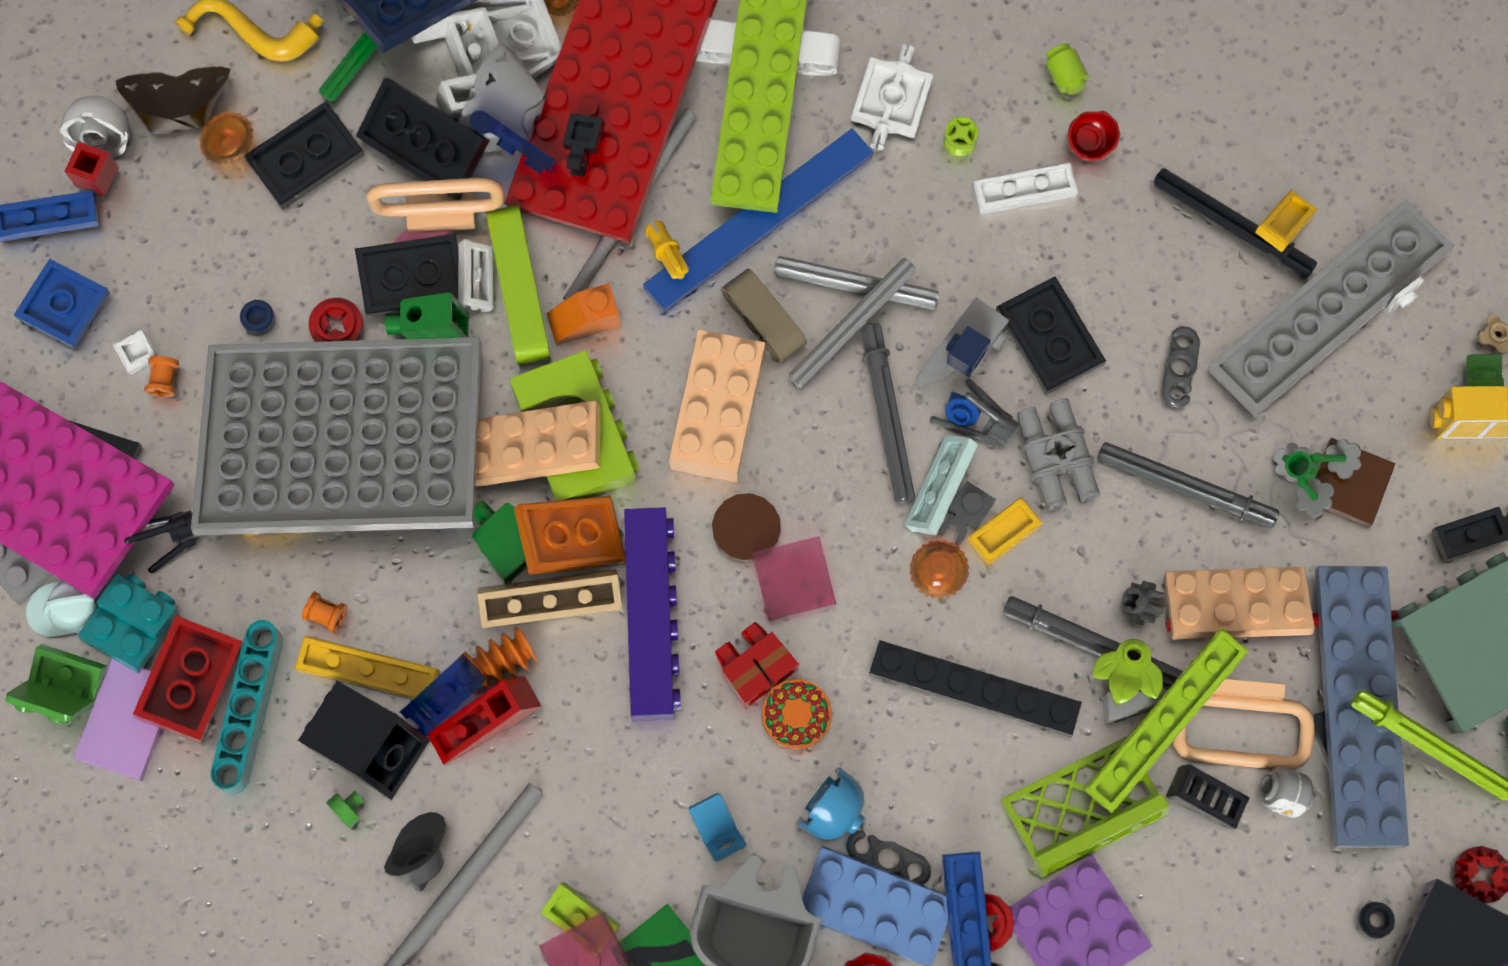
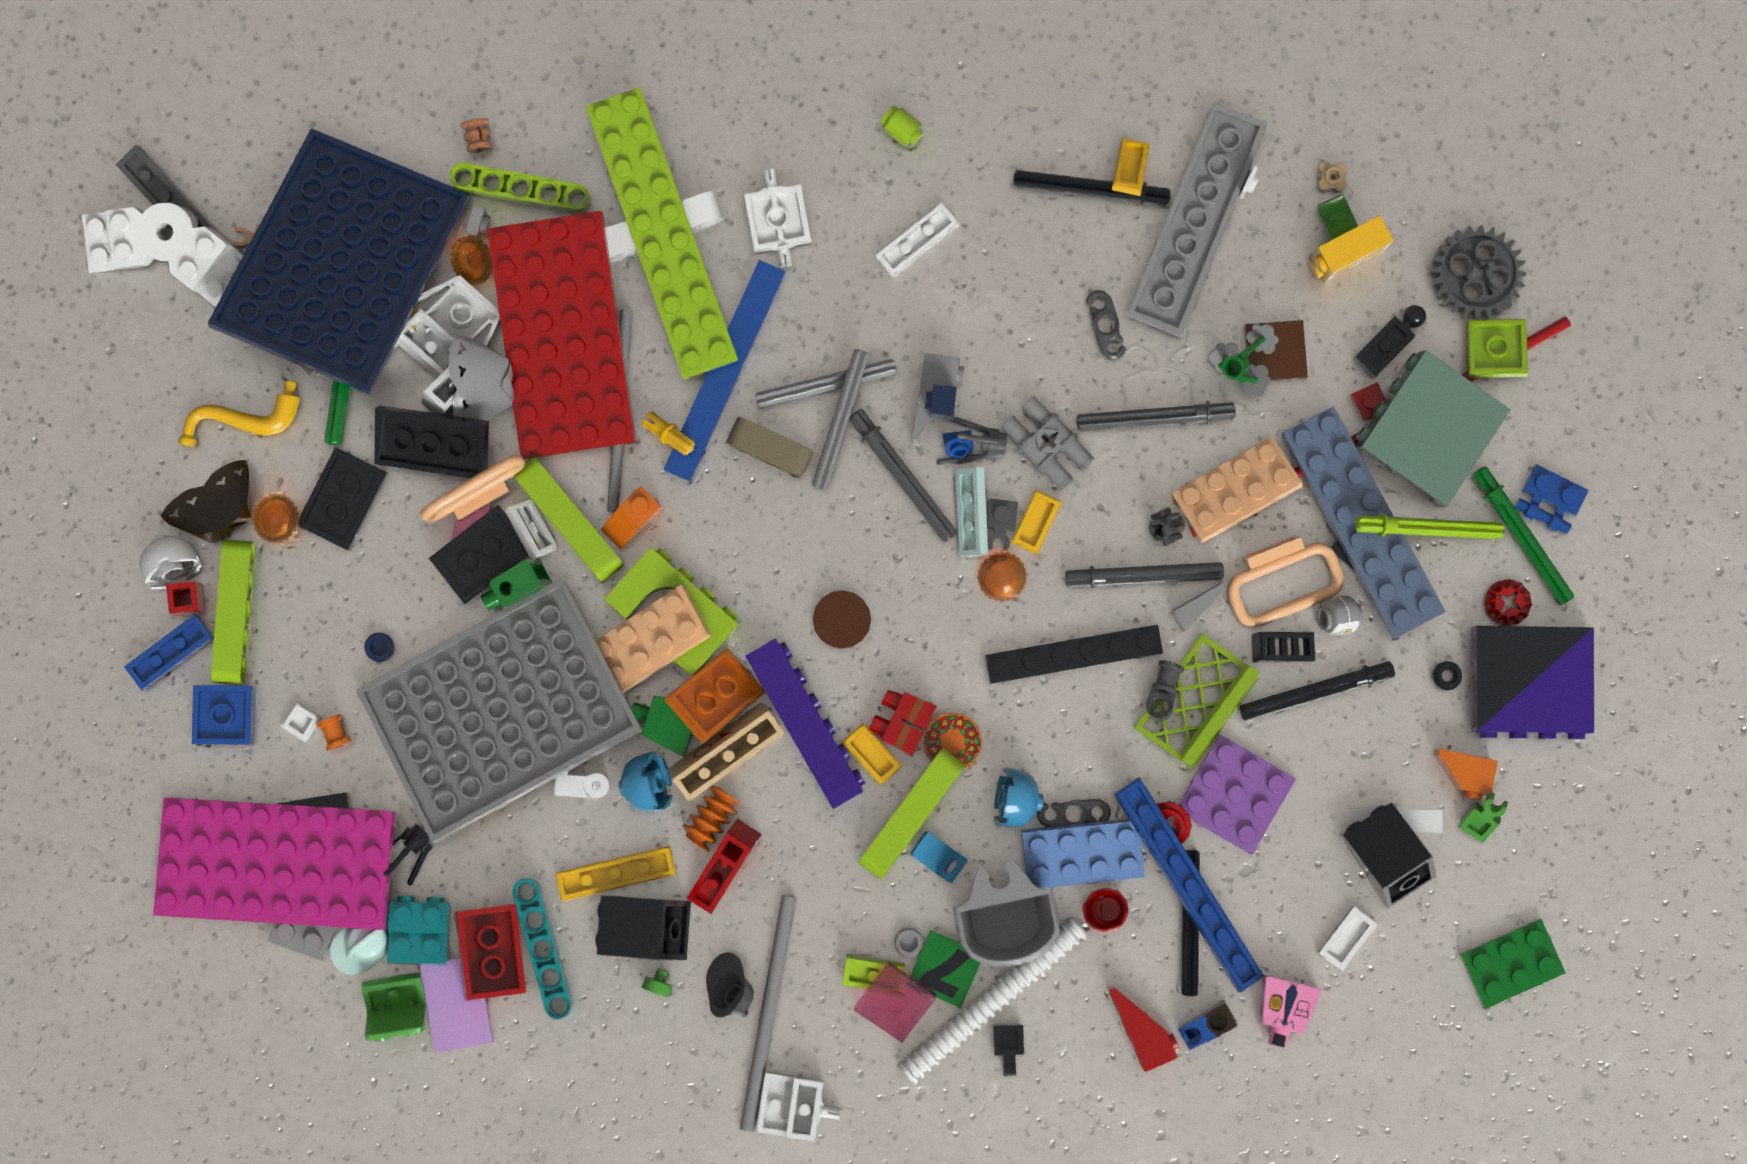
camera: 30 degrees left, 10 degrees up
orange bush [302,591,348,633] -> none
red gear [308,297,363,342] -> none
clear blue plate [399,653,488,736] -> none
clear blue plate [470,110,559,175] -> none
black plate [562,113,605,177] -> none
light nougat brick [669,329,765,483] -> none
clear pink tile [751,536,836,621] -> none
lime wheel [944,116,978,157] -> none
black tile [996,276,1106,395] -> none
red hair [1066,110,1120,162] -> none
lime tile [1083,628,1249,813] -> none
lime plate [1092,639,1163,706] -> none
none -> lime beam [211,539,255,684]
none -> white leg [554,770,610,799]
none -> dark azure cylinder [619,752,672,812]
none -> yellow tile [842,723,902,786]
none -> lime beam [858,748,966,880]
none -> light grey tile [894,928,924,958]
none -> dark grey connector [1146,660,1184,721]
none -> black axle [1239,661,1395,721]
none -> red plate [1350,382,1386,421]

